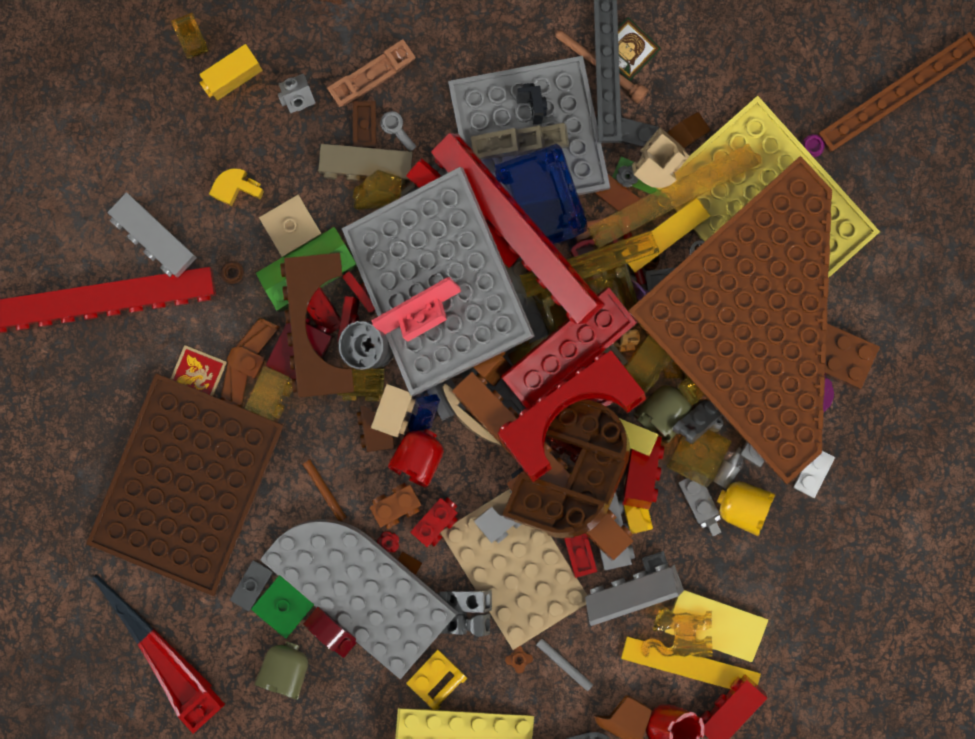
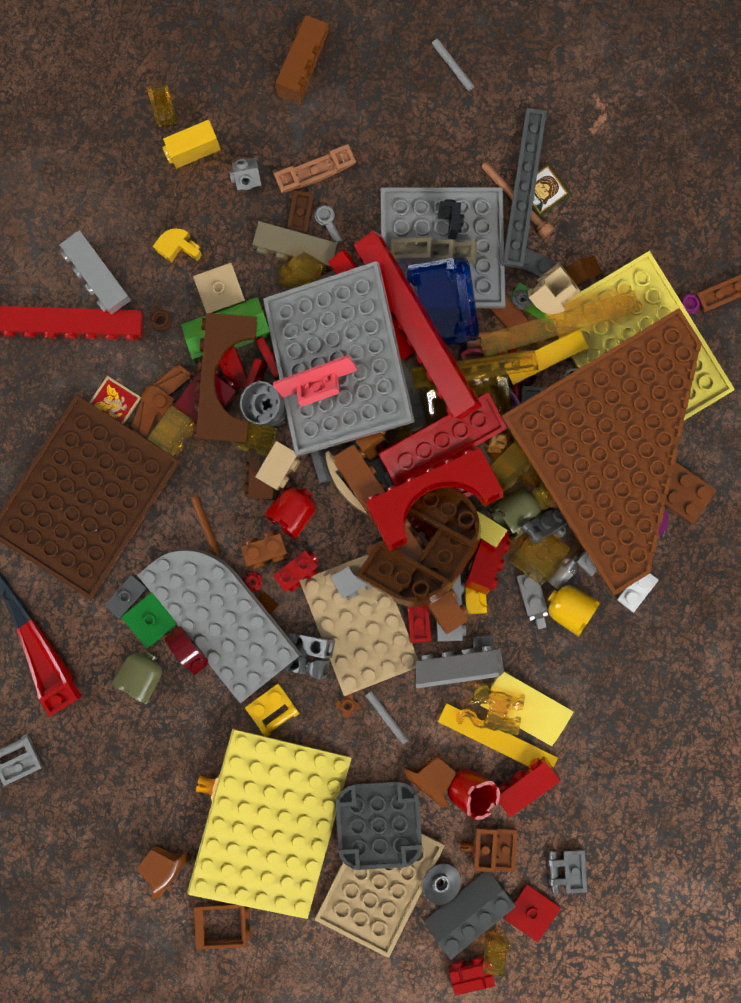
camera: 10 degrees right, 0 degrees up
clear blue plate [408,394,440,431] -> none

